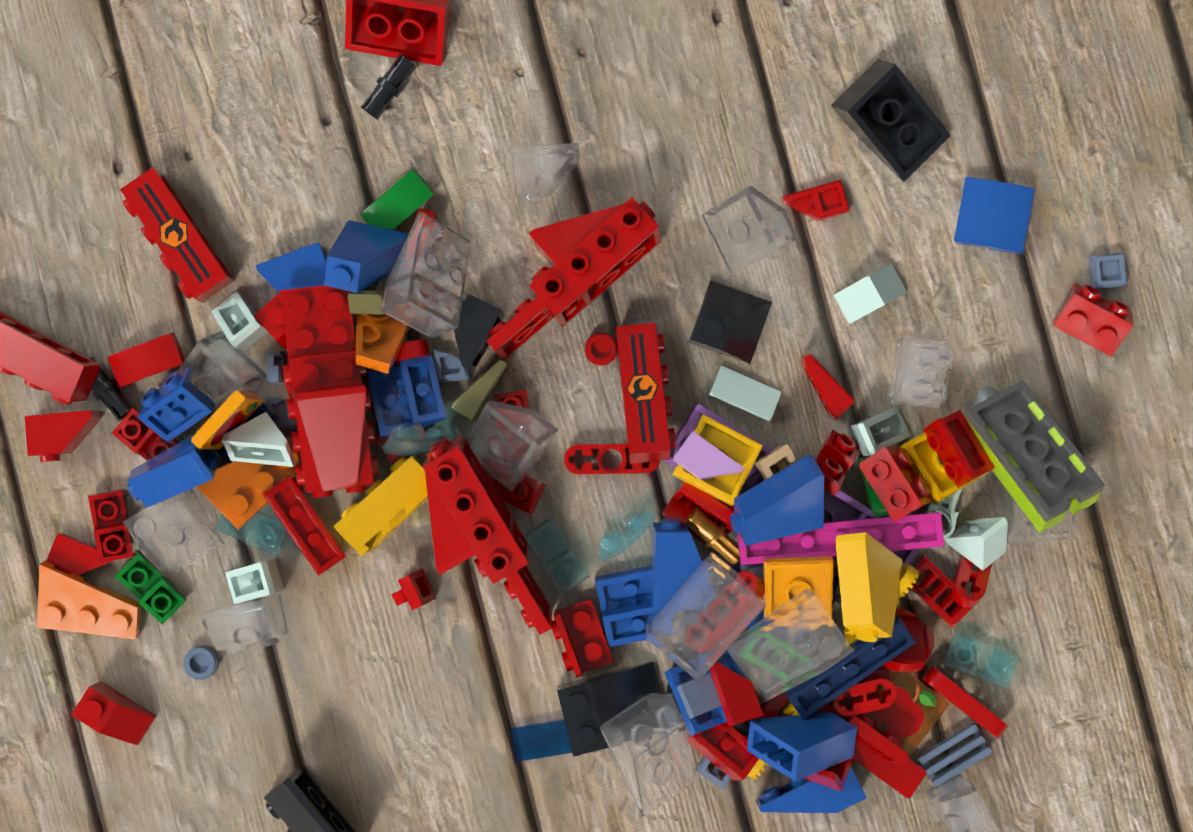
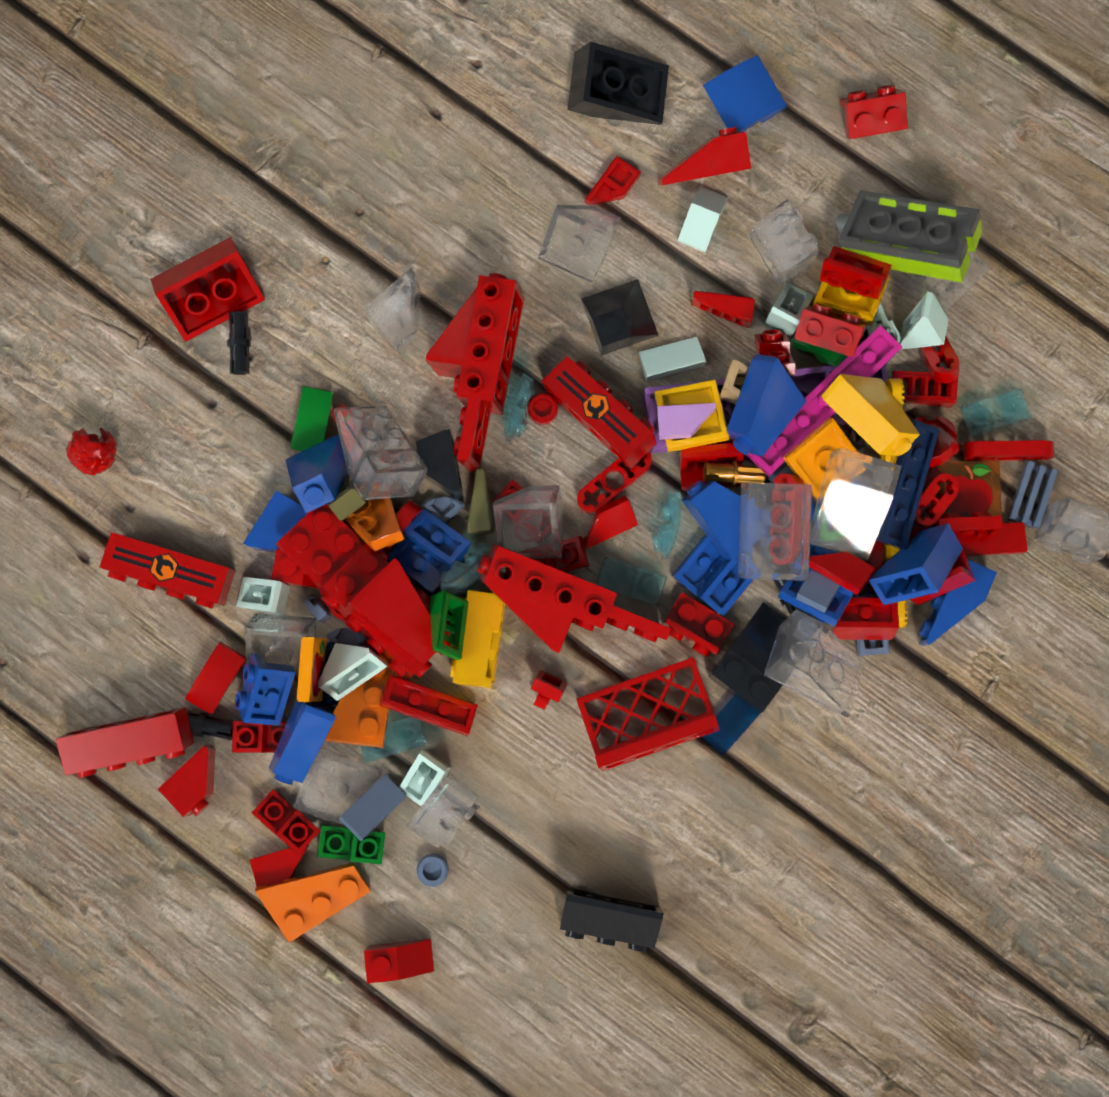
camera: 30 degrees left, 5 degrees down
sand blue tile [1088,253,1128,289] -> none
none -> red piece [66,427,117,476]
none -> sand blue tile [339,774,407,841]
none -> green slope [430,590,469,661]
none -> clear light blue slope [504,373,536,442]
none -> red fence [576,657,720,772]
none -> red tile [583,496,638,549]
none -> red slope [658,127,751,186]

